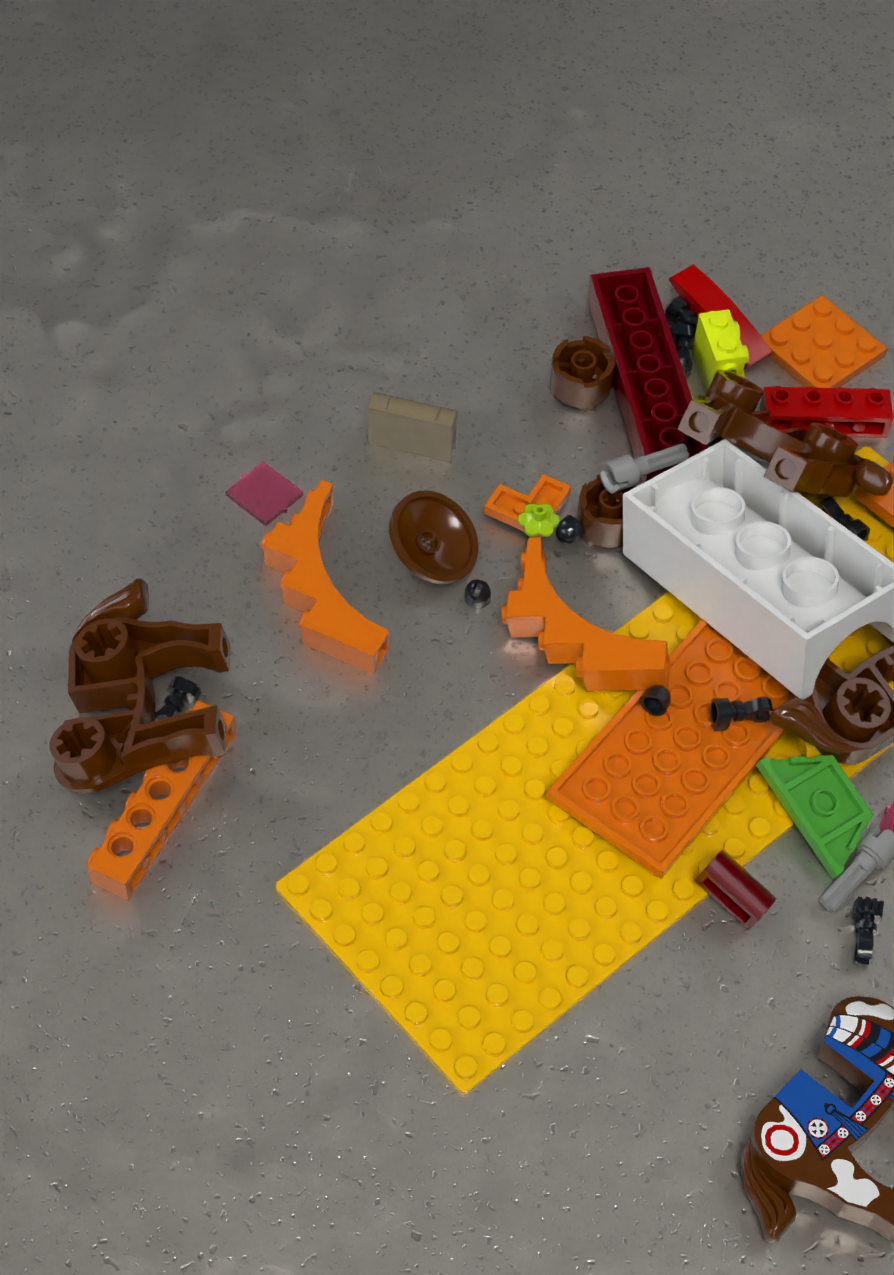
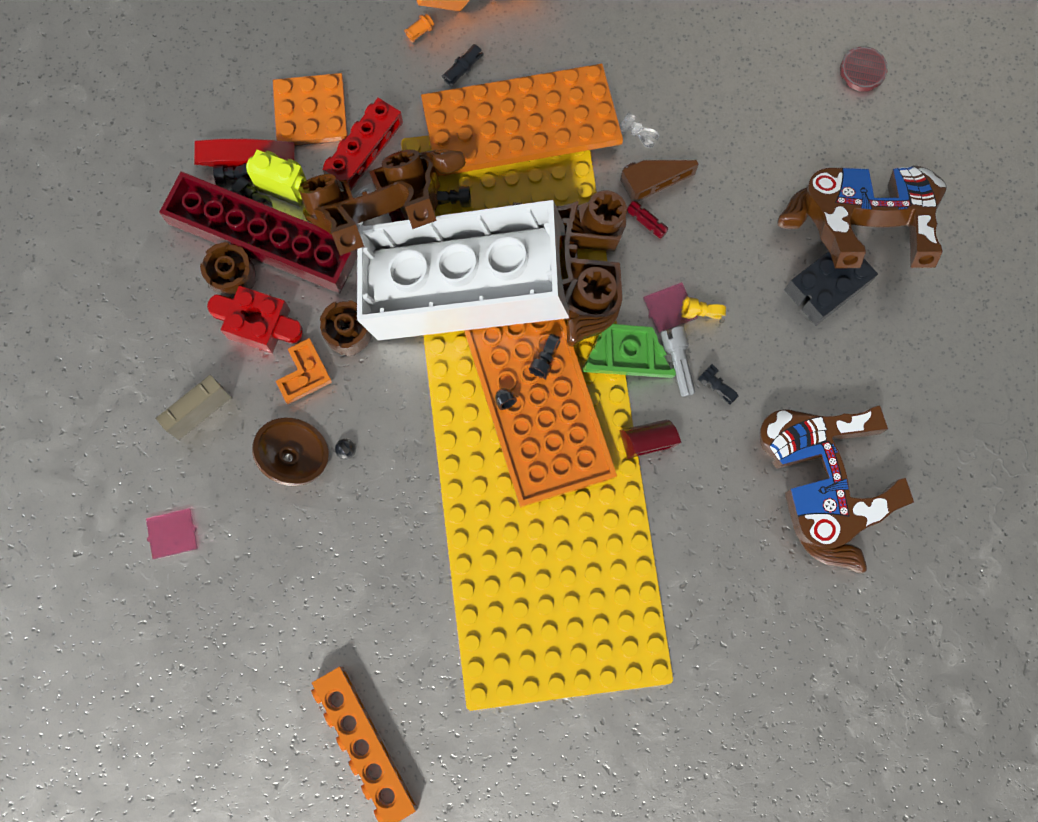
camera: 55 degrees left, 20 degrees up
reddish brown animal [49,578,230,793] -> none
black piece [154,676,202,721] -> none
orange arch [261,480,390,675] -> none
orange arch [502,537,670,691] -> none
lime plant [518,504,560,537] -> none
black hinge [556,515,584,544] -> none
light grey piece [600,444,689,493] -> none
none -> red brick [207,286,303,354]

